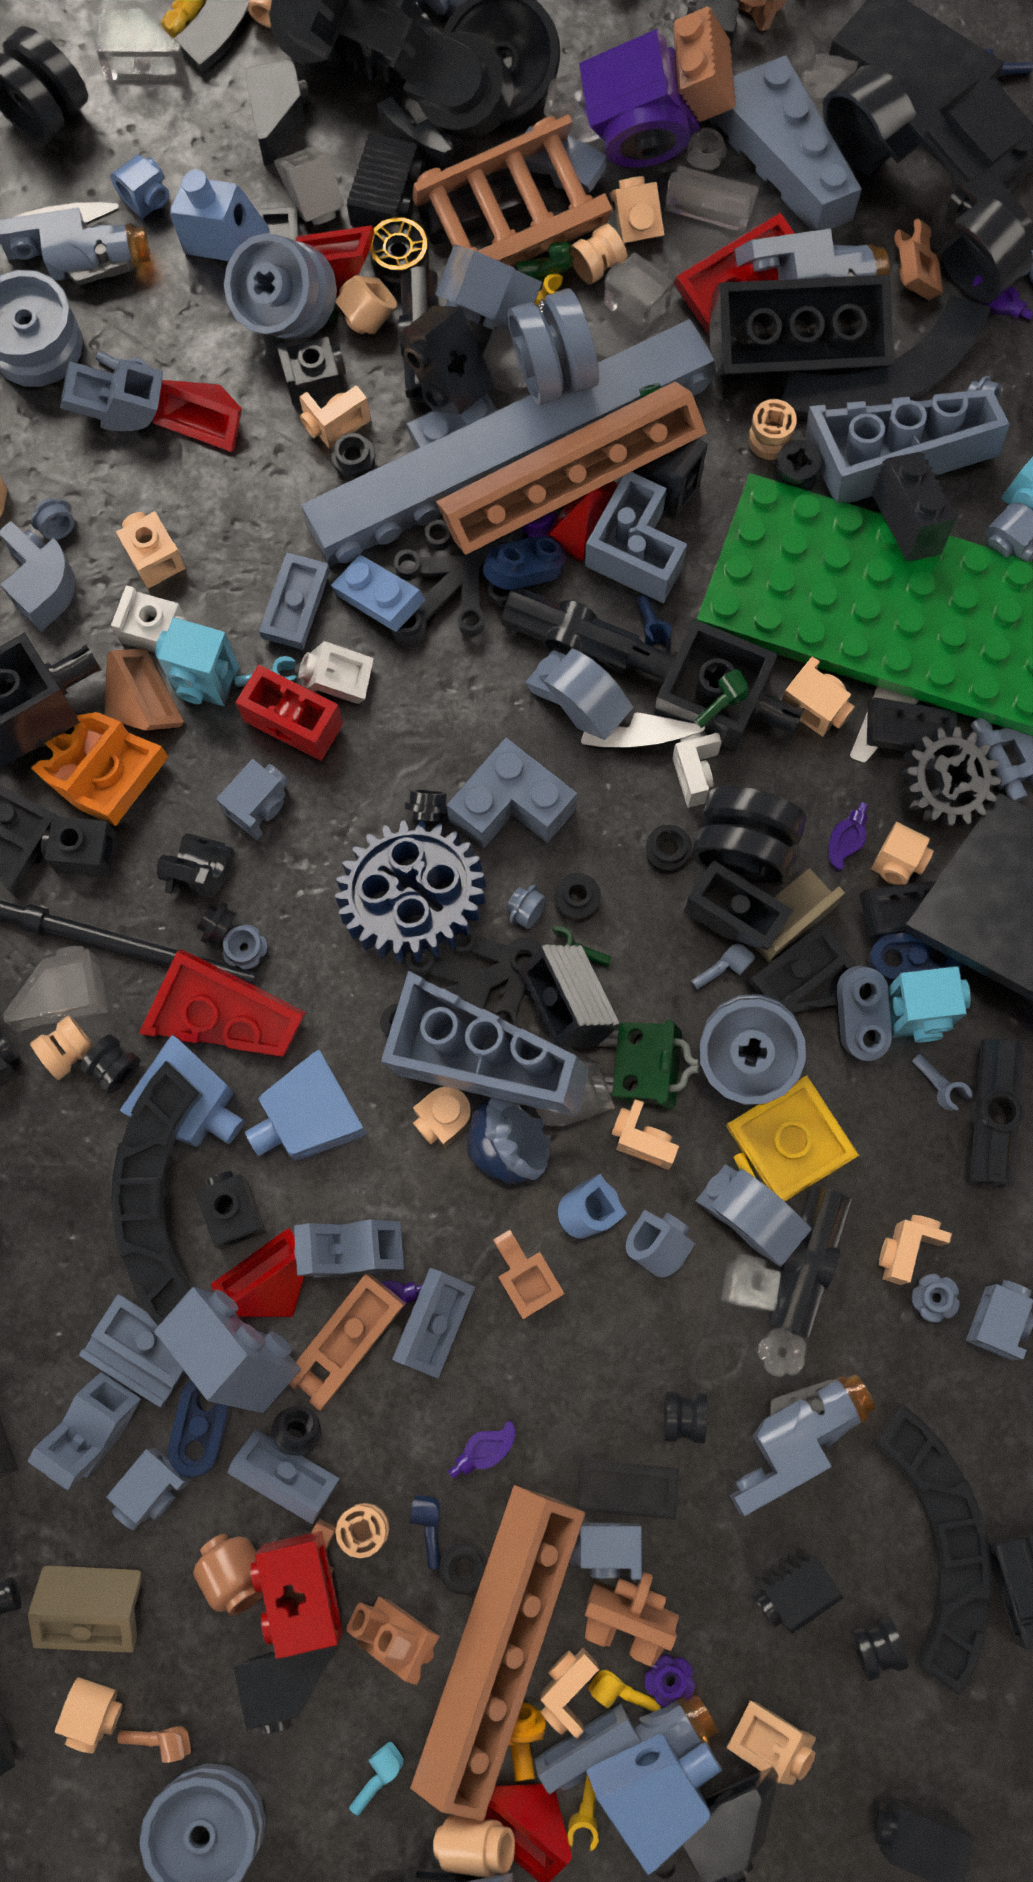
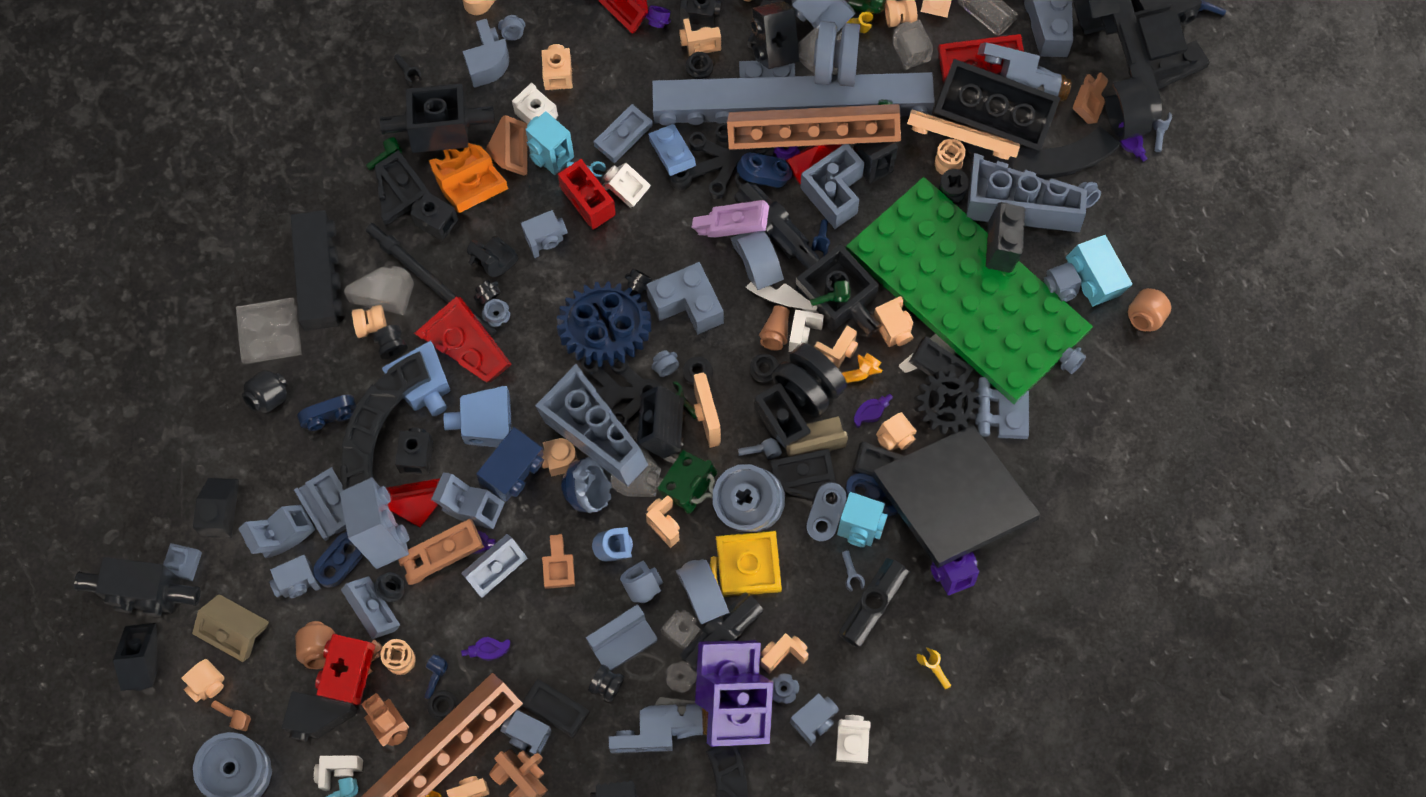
camera: 25 degrees right, 5 degrees down
none -> dark blue plate [297,395,357,431]
none -> white bracket [314,756,363,791]
none -> dark blue slope [476,427,544,502]
none -> sand blue panel [586,604,658,672]
none -> dark purple plate [645,5,671,28]
none -> lavender hinge [692,200,769,238]
none -> light nougat plate [694,372,721,448]
none -> bracket [695,640,773,747]
none -> nougat cone [759,305,790,350]
none -> light nougat bracket [814,326,858,369]
none -> light orange plate [842,353,883,383]
none -> light nougat plate [907,109,1020,160]

